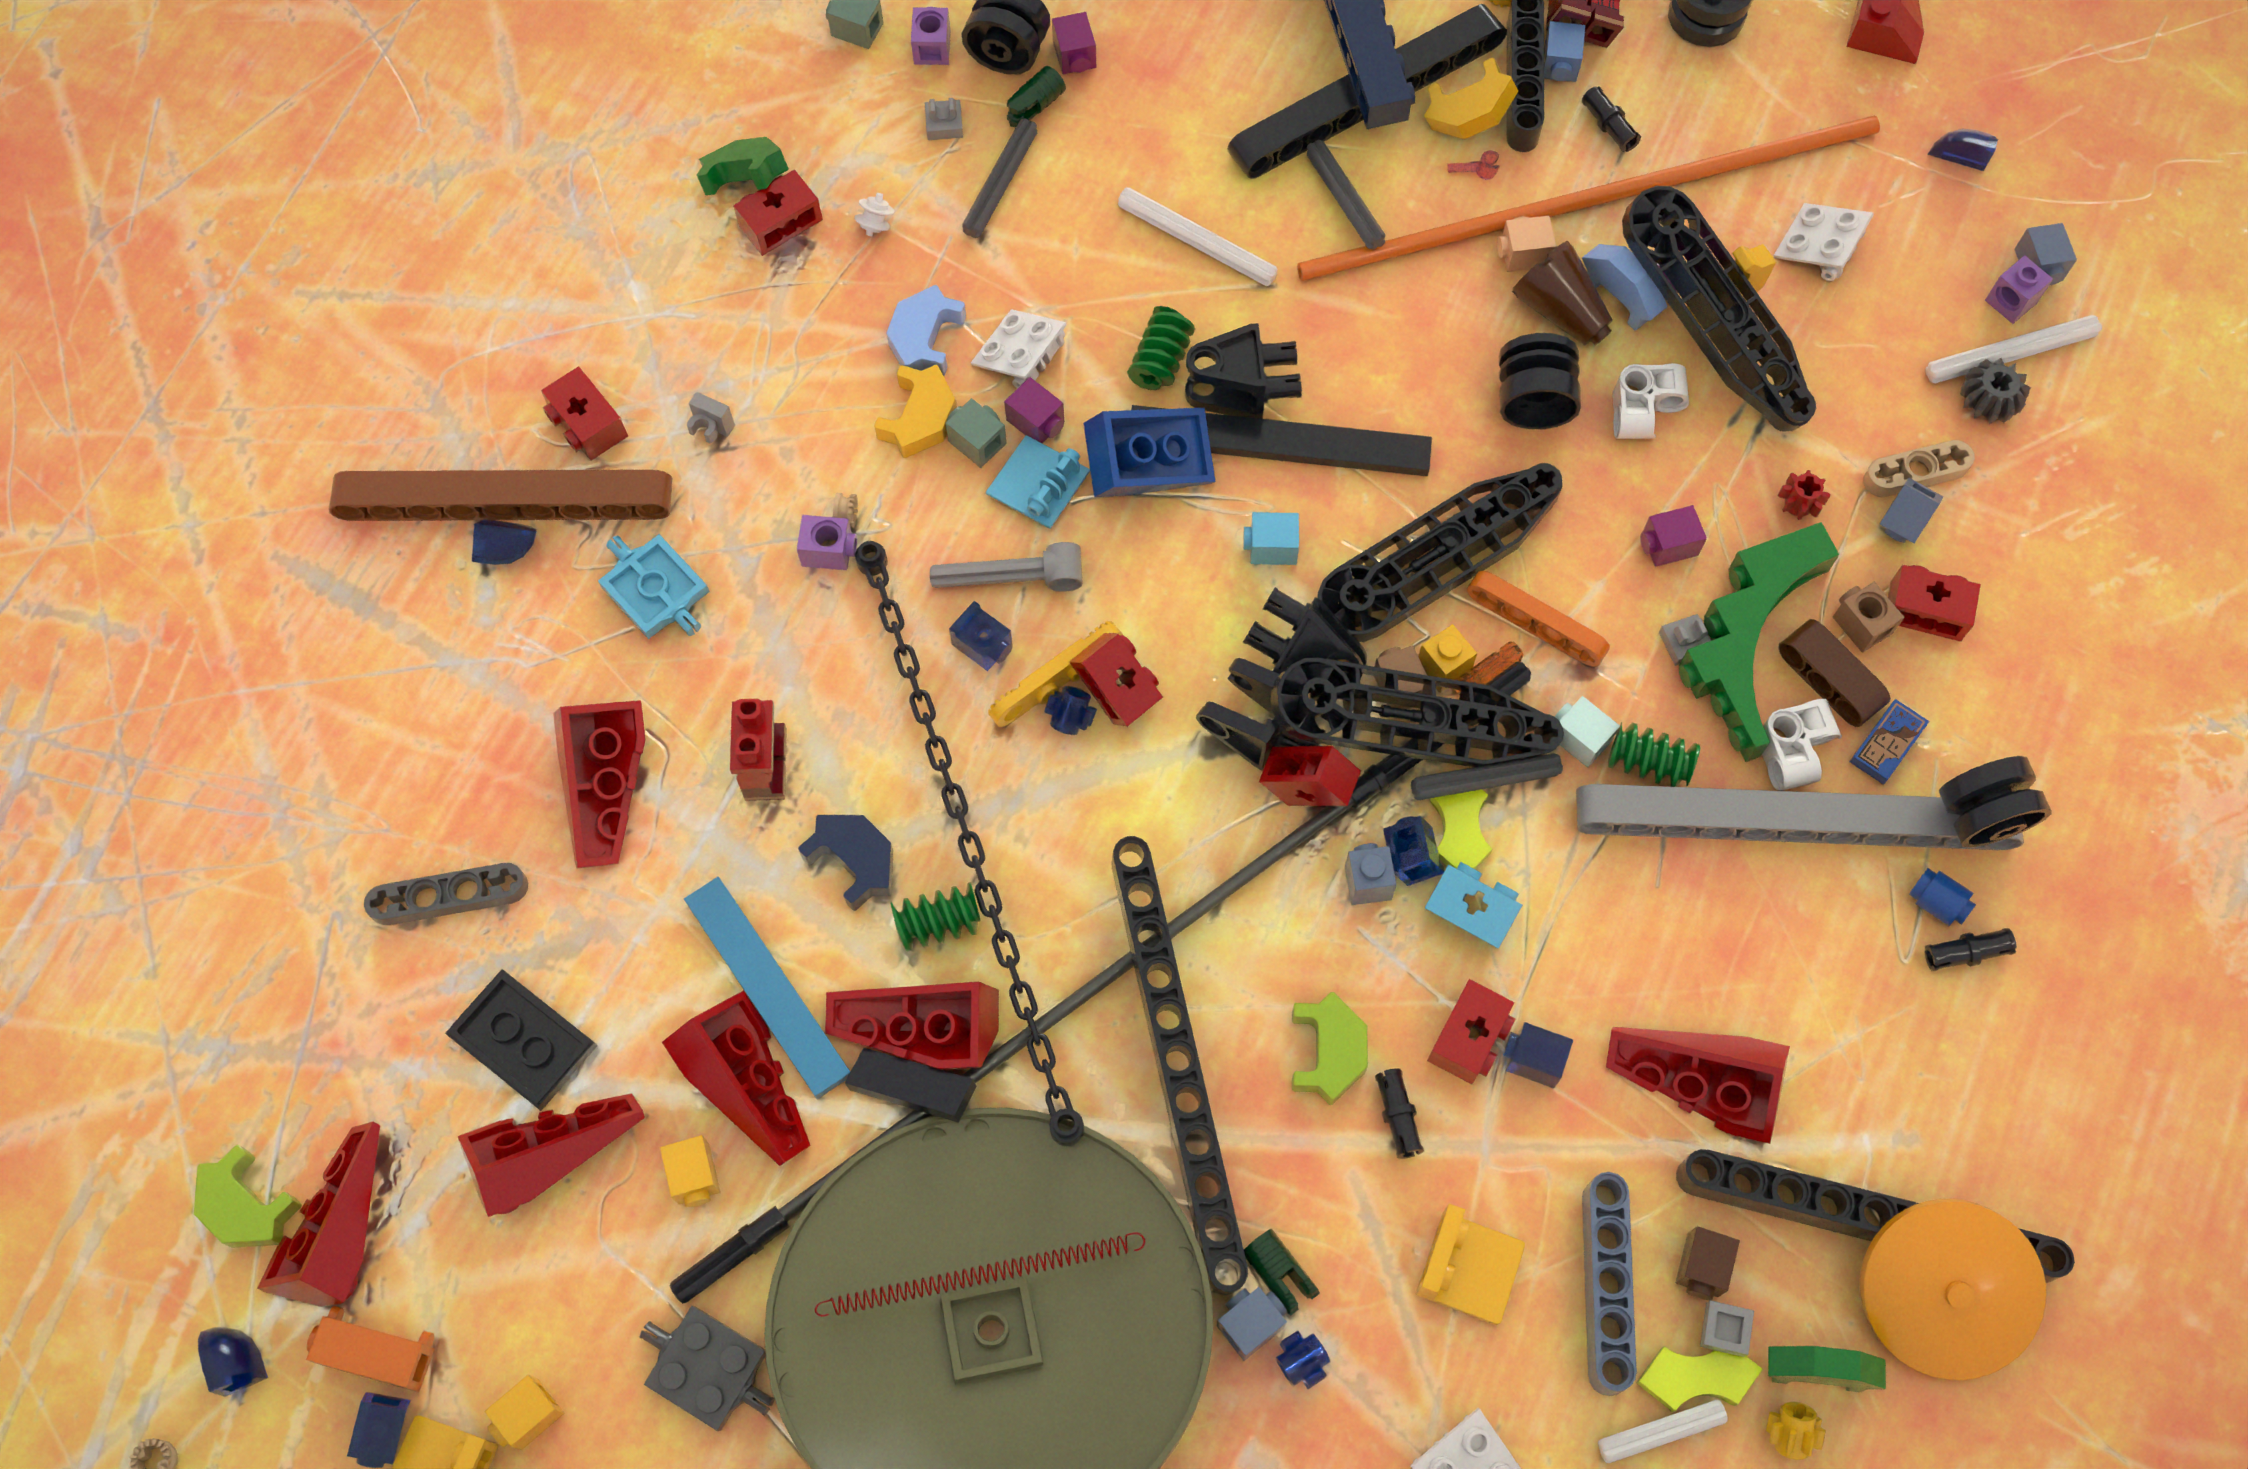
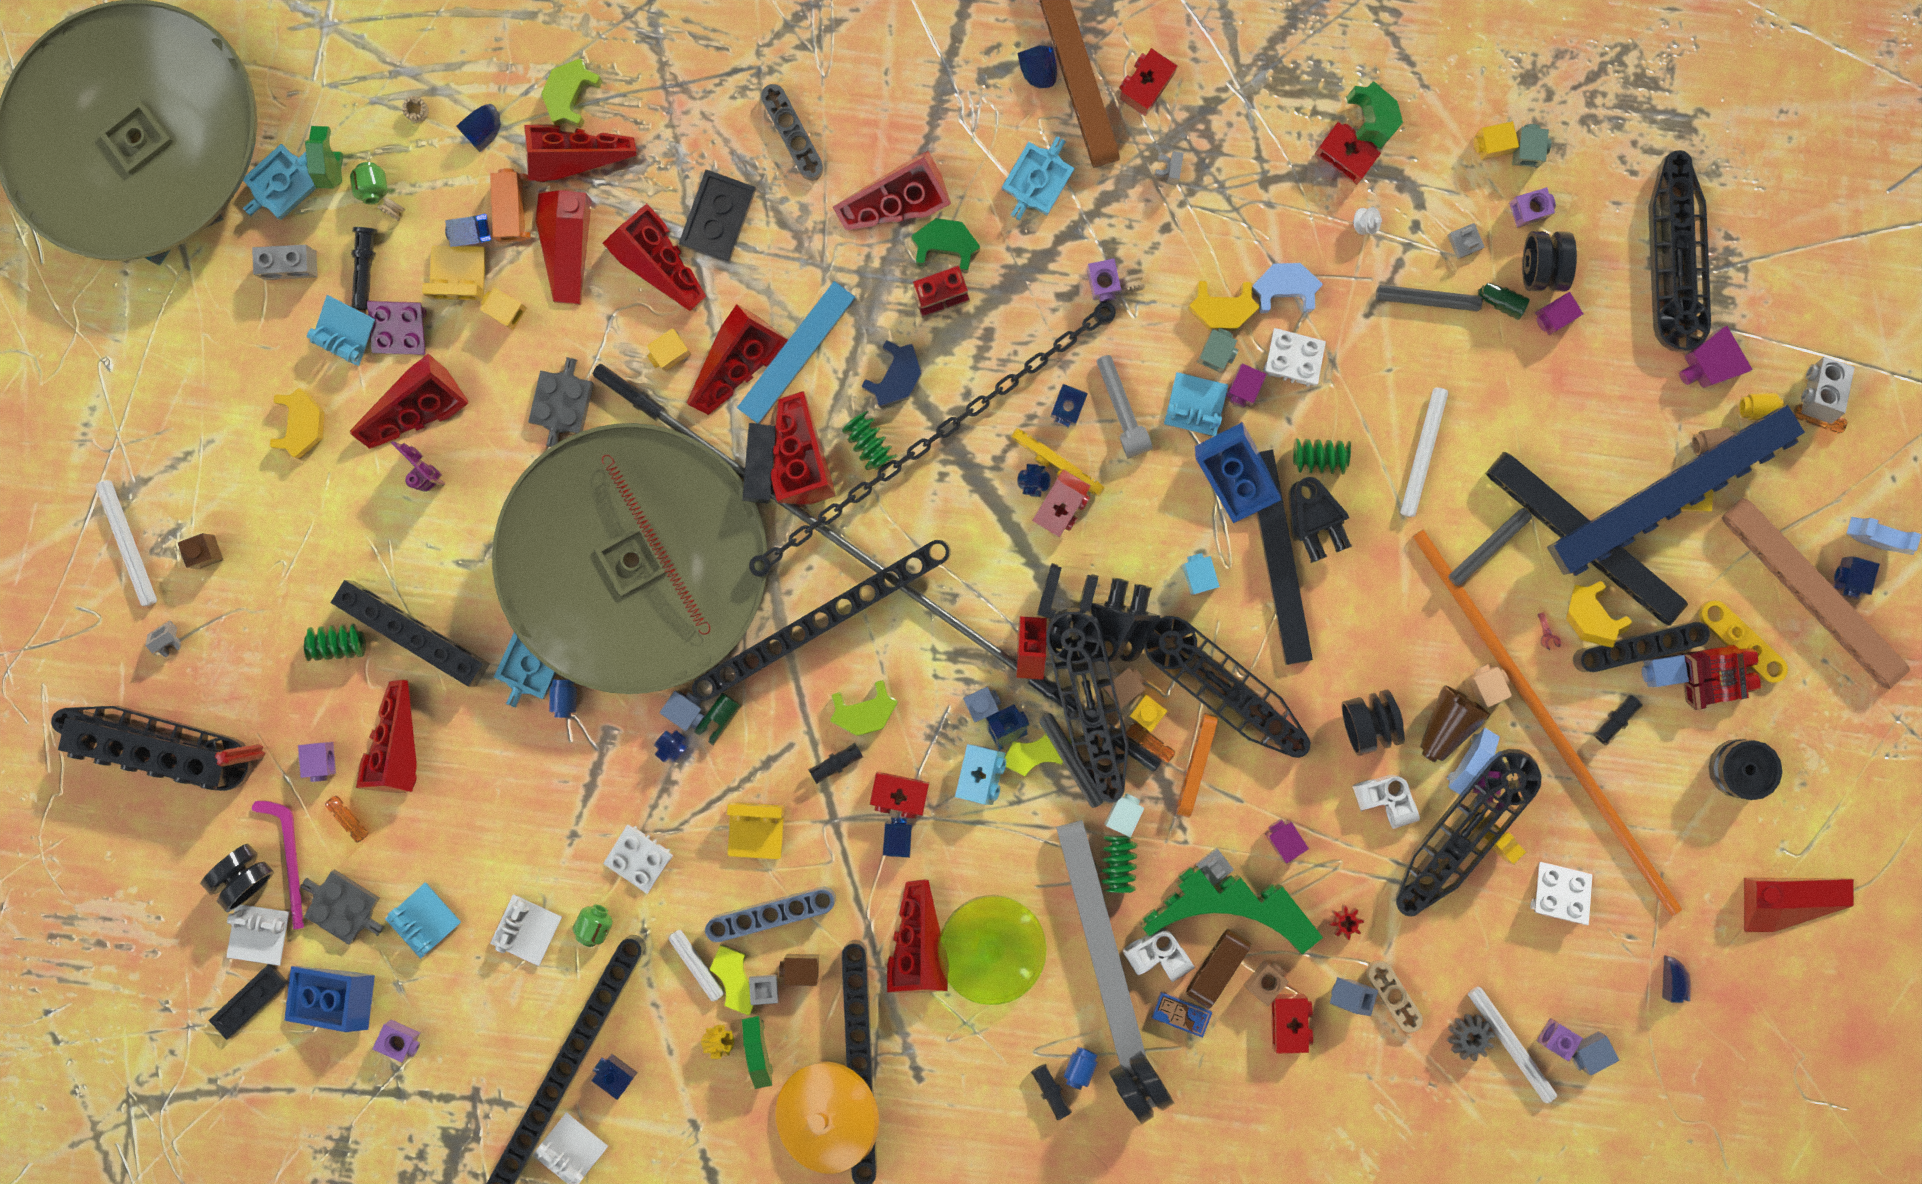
camera: 75 degrees right, 20 degrees up
none -> red wedge [535,190,592,305]
none -> green piece [911,218,980,273]
none -> clear neon green dish [938,895,1047,1005]
none -> yellow brick [1474,121,1519,160]

